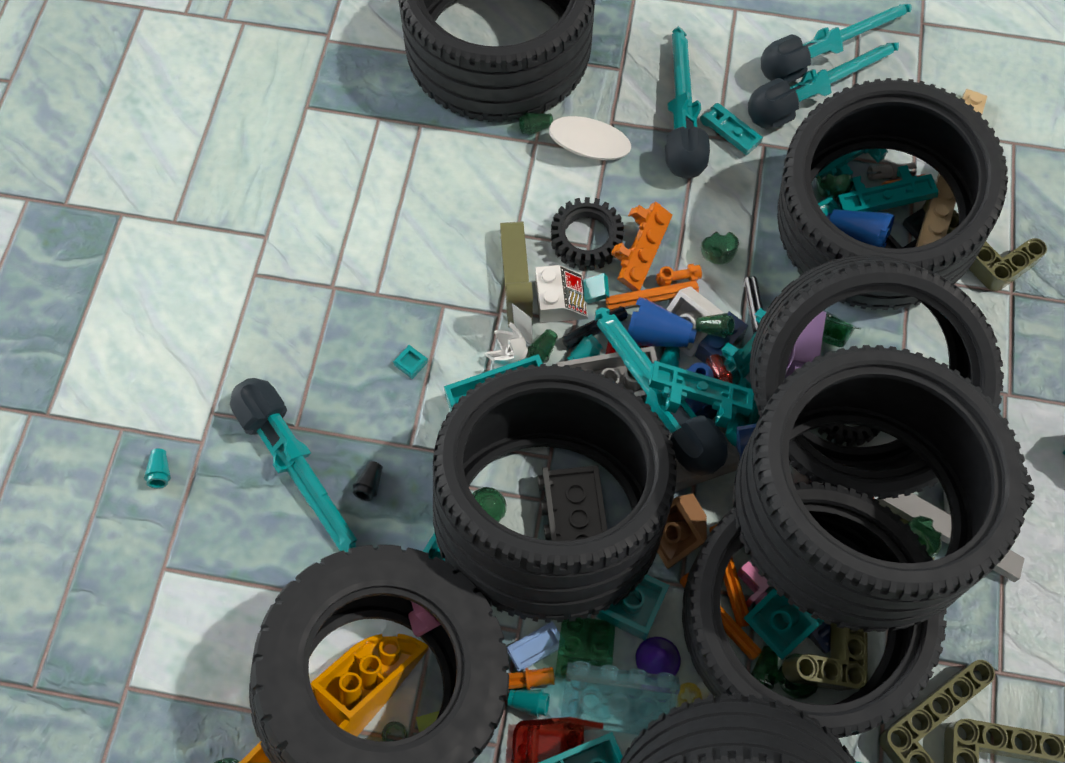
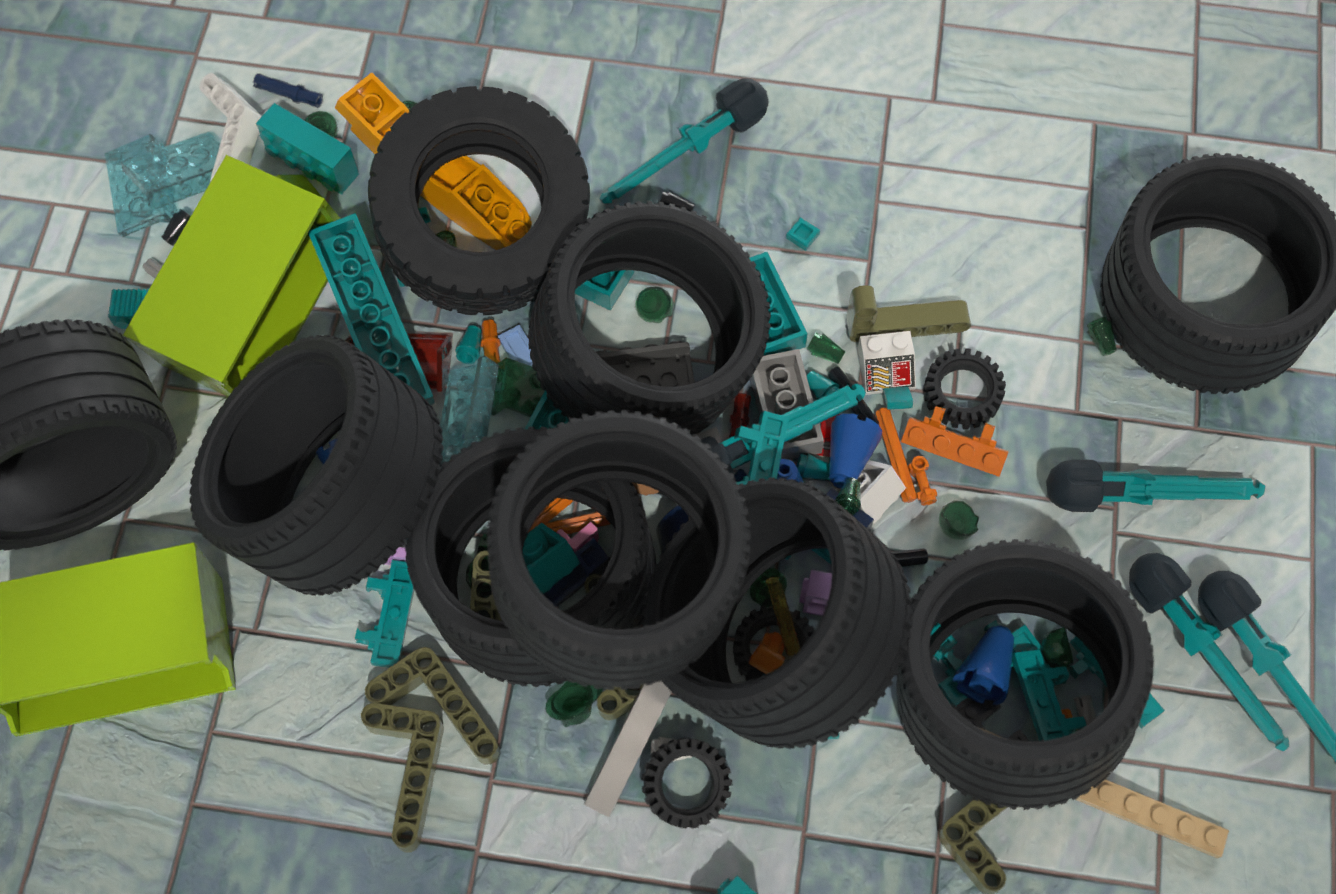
camera: 90 degrees right, 0 degrees up
teal cone [144,448,171,489] -> none
white piece [485,322,528,366] -> none
white sticker [512,303,533,346] -> none
white shield [549,116,631,160] -> none
teal plate [700,103,763,156] -> none
clear green hair [908,515,942,558] -> none

